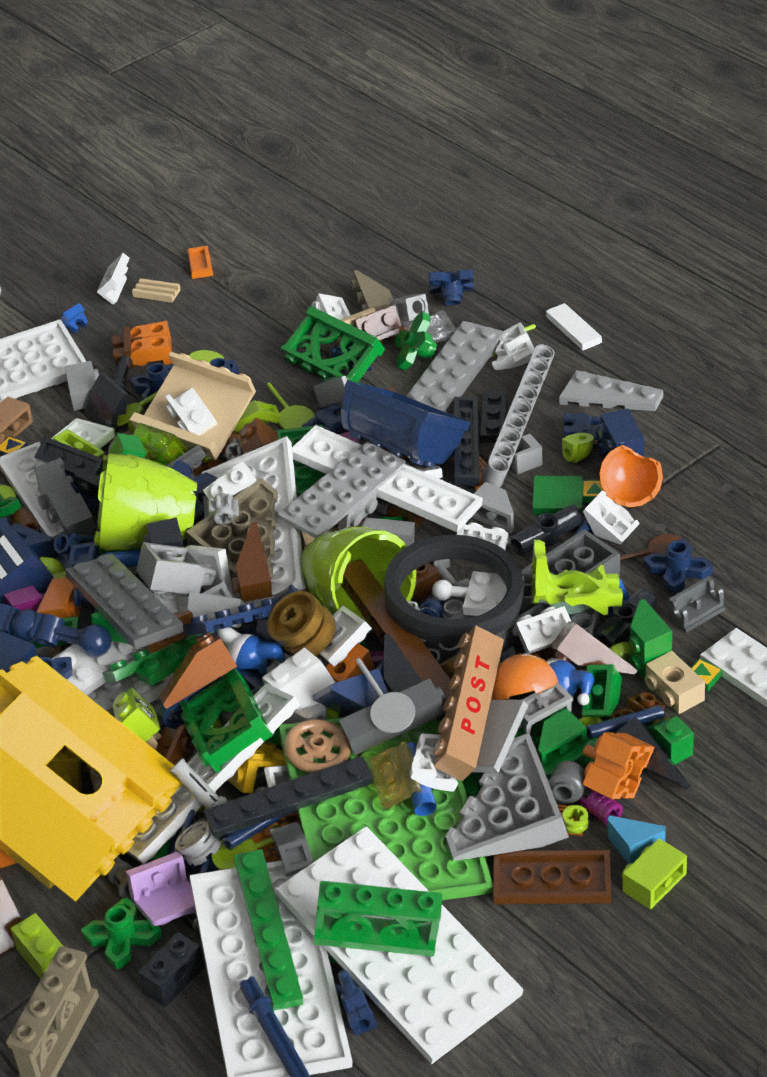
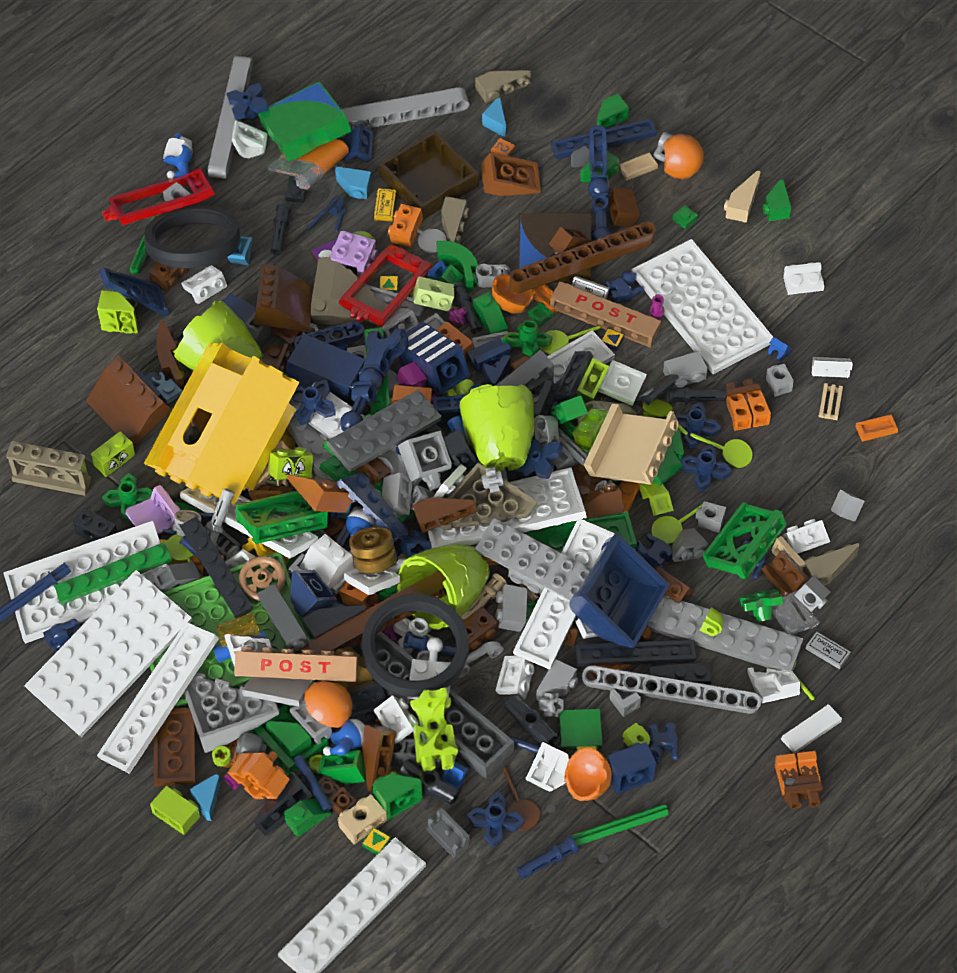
camera: 80 degrees right, 15 degrees up
white bracket [165,388,218,436] -> none
white bracket [203,461,256,501] -> none
green fence [313,881,442,957] -> none
light grey piece [356,658,415,733] -> none
dark blue plant [429,270,473,306] -> none
light grey wing [559,370,663,411] -> none
none -> white plate [97,623,218,774]
none -> dark blue pin [516,835,578,880]
none -> light grey gear [539,692,564,717]
none -> green axle [571,804,669,846]
none -> light grey brick [695,501,726,533]
none -> lime piece [700,607,724,636]
none -> light grey brick [766,363,794,397]
none -> hips [775,751,822,810]
none -> light grey tile [806,632,851,669]
none -> light grey panel [831,490,865,521]

